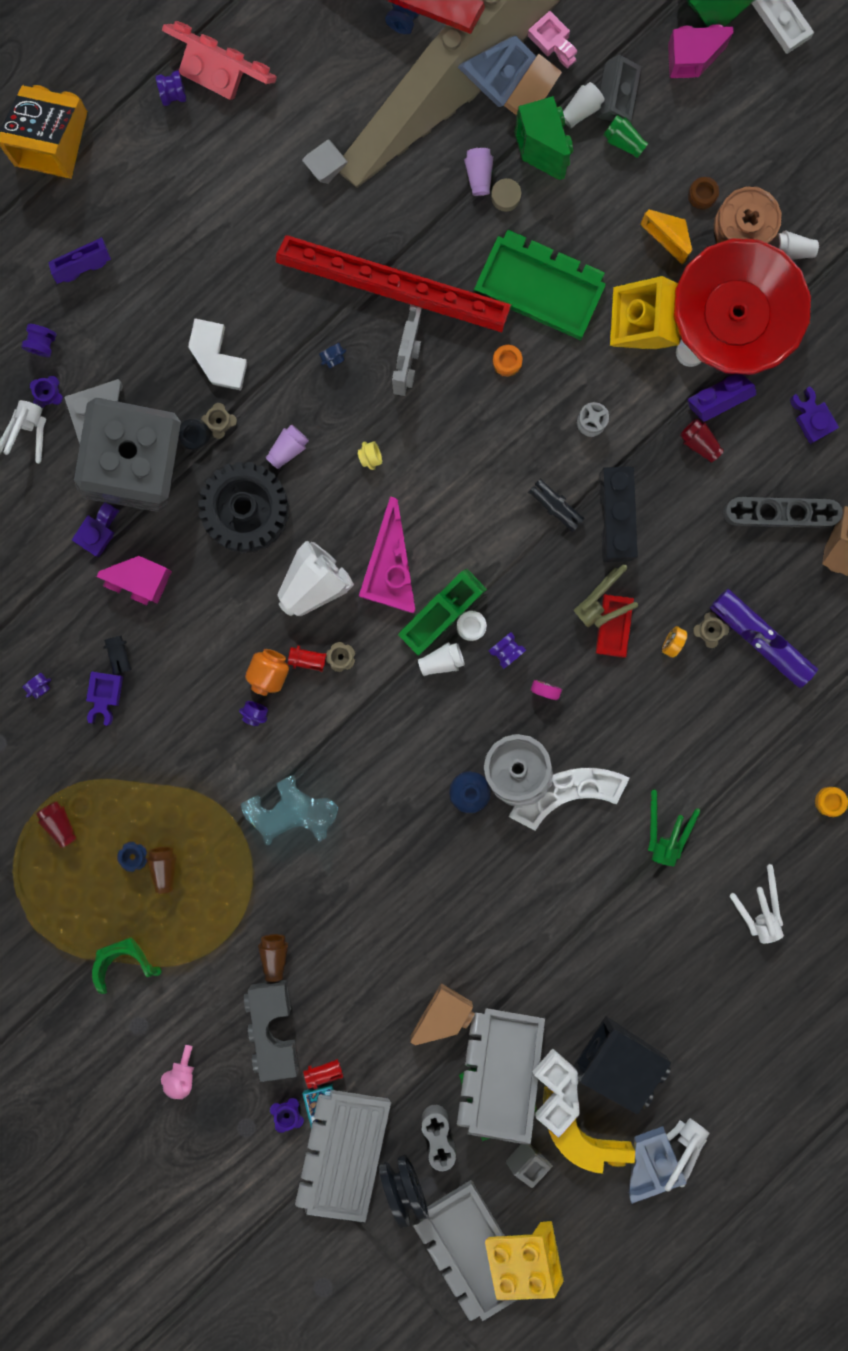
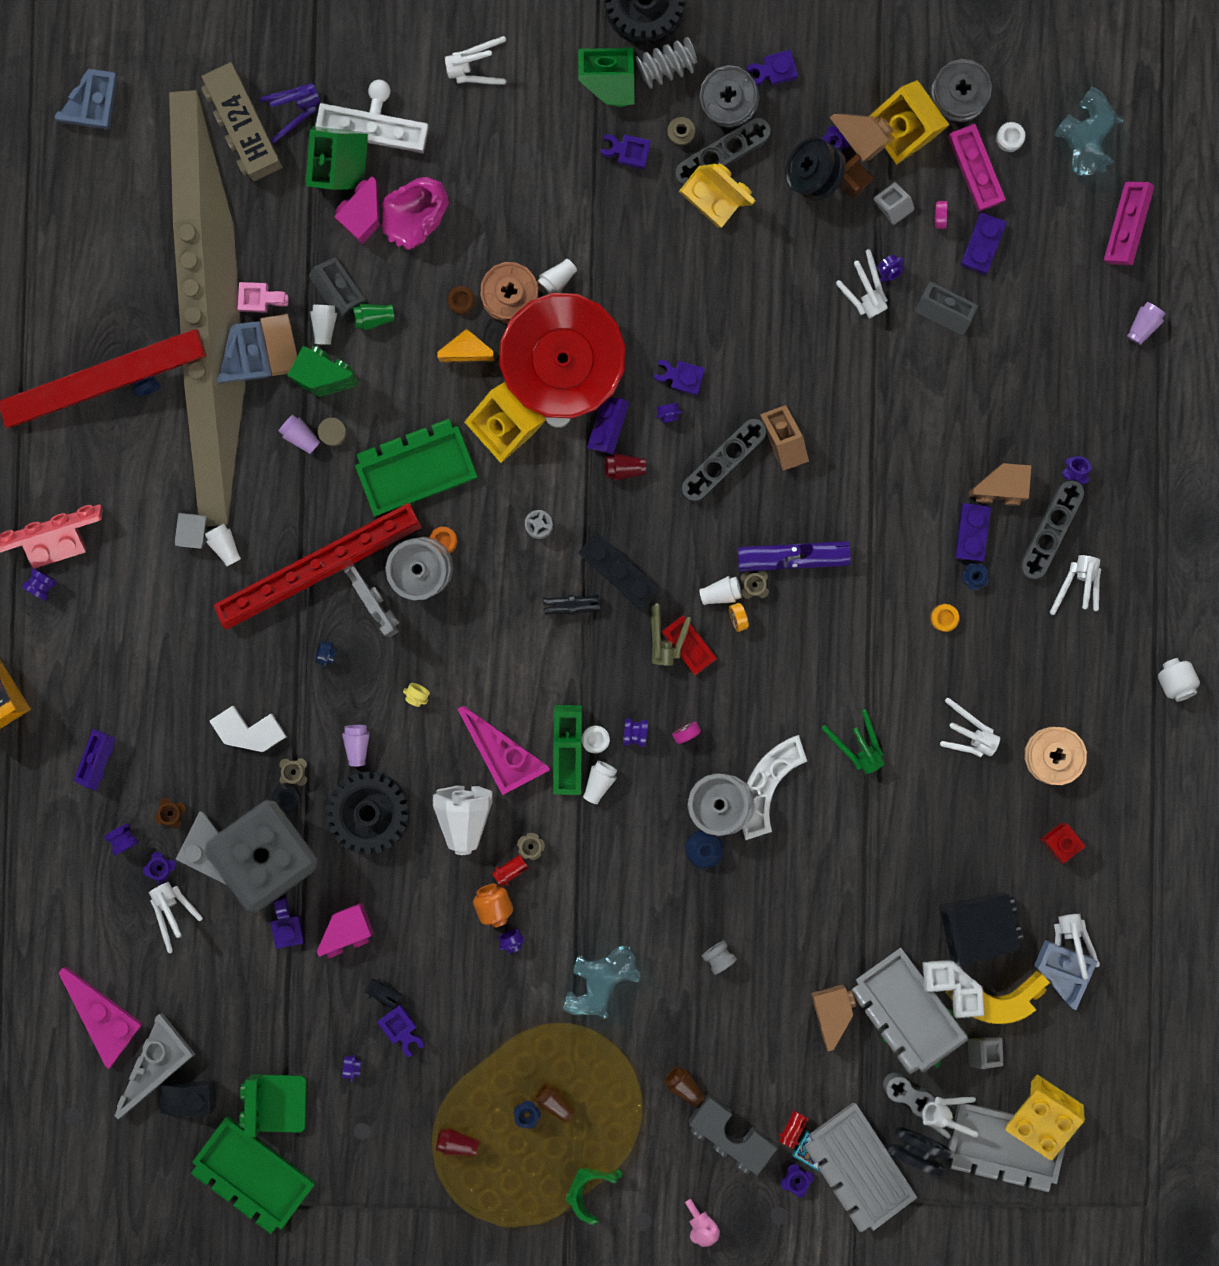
camera: 45 degrees left, 0 degrees up
none -> reddish brown plate [155,798,186,829]
none -> white cone [205,524,241,567]
none -> dark pink piece [381,177,449,250]
none -> light grey wheel [386,537,453,600]
none -> dark purple plate [656,403,683,423]
none -> white cone [699,576,742,605]
none -> light grey wheel [702,940,737,975]
none -> white plant [923,1097,979,1139]
none -> light nougat wheel [1024,727,1087,785]
none -> red brick [1039,822,1085,864]

